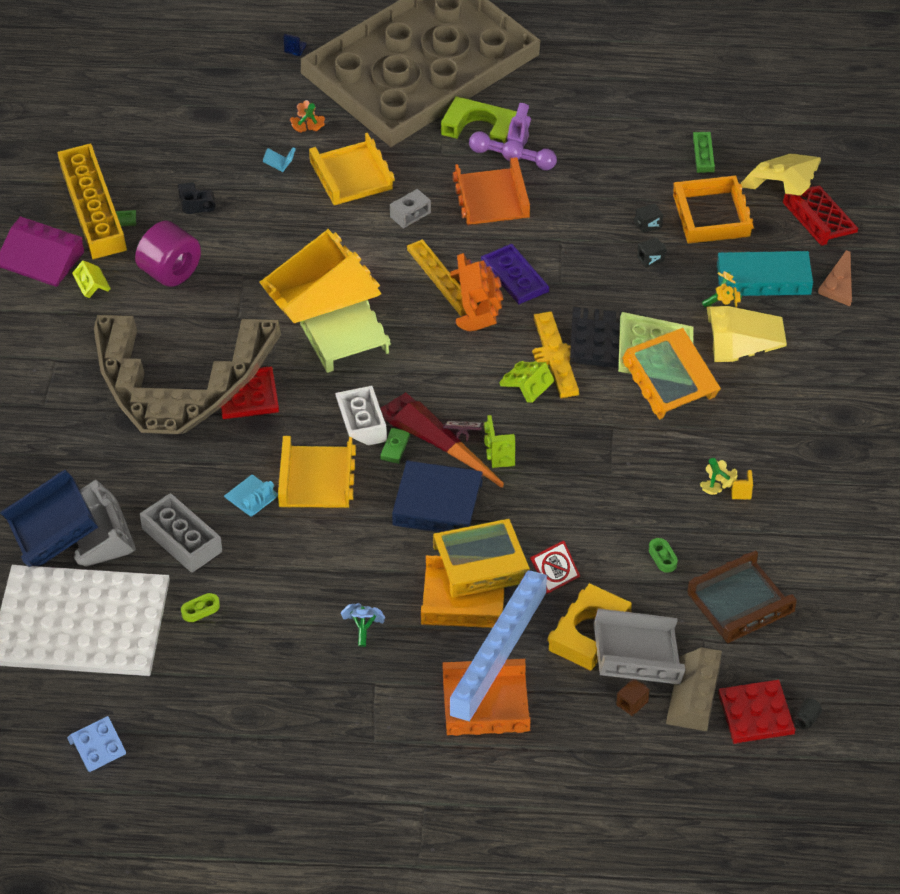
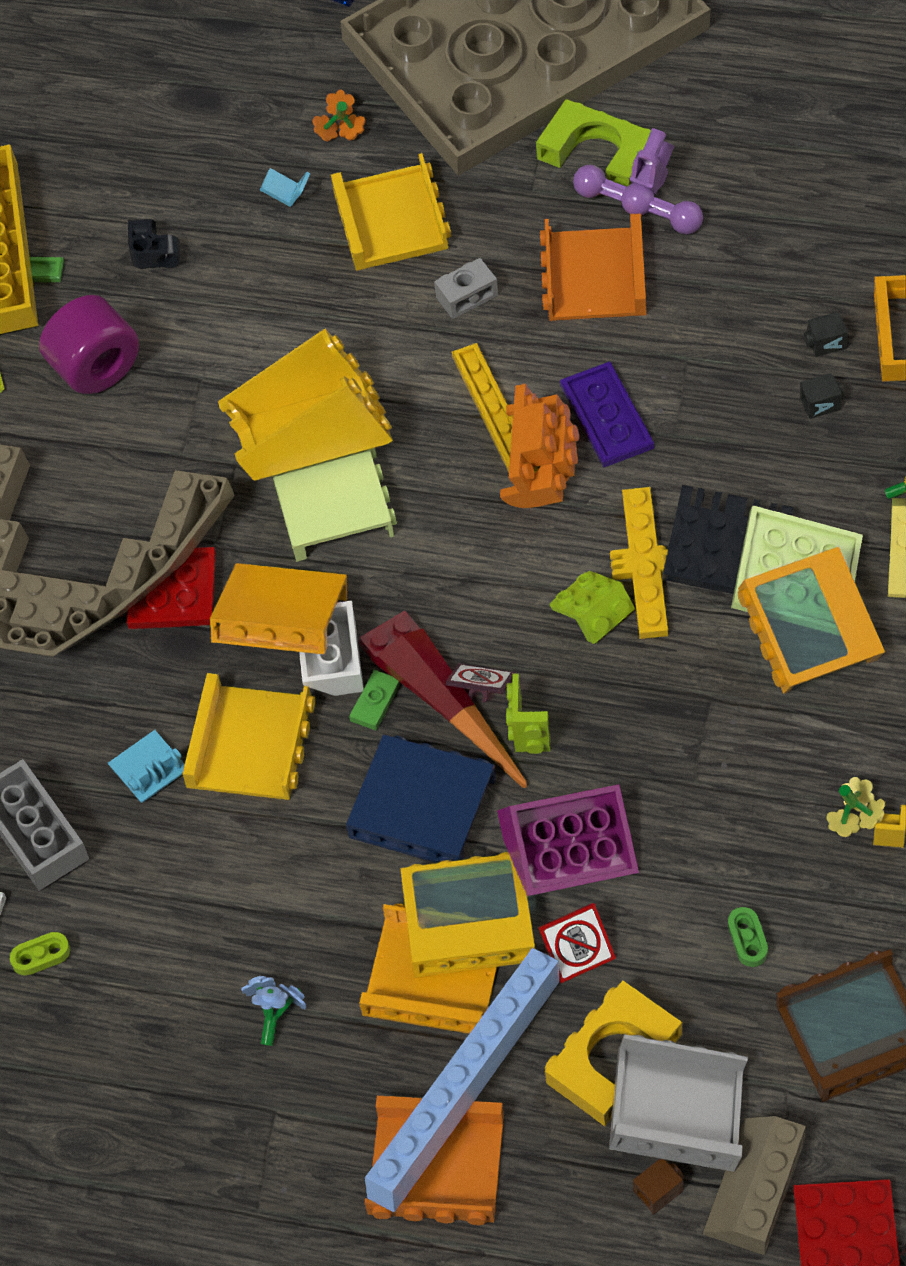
camera: 15 degrees right, 10 degrees up
none -> light orange panel [210,563,347,654]
none -> magenta slope [497,784,639,896]

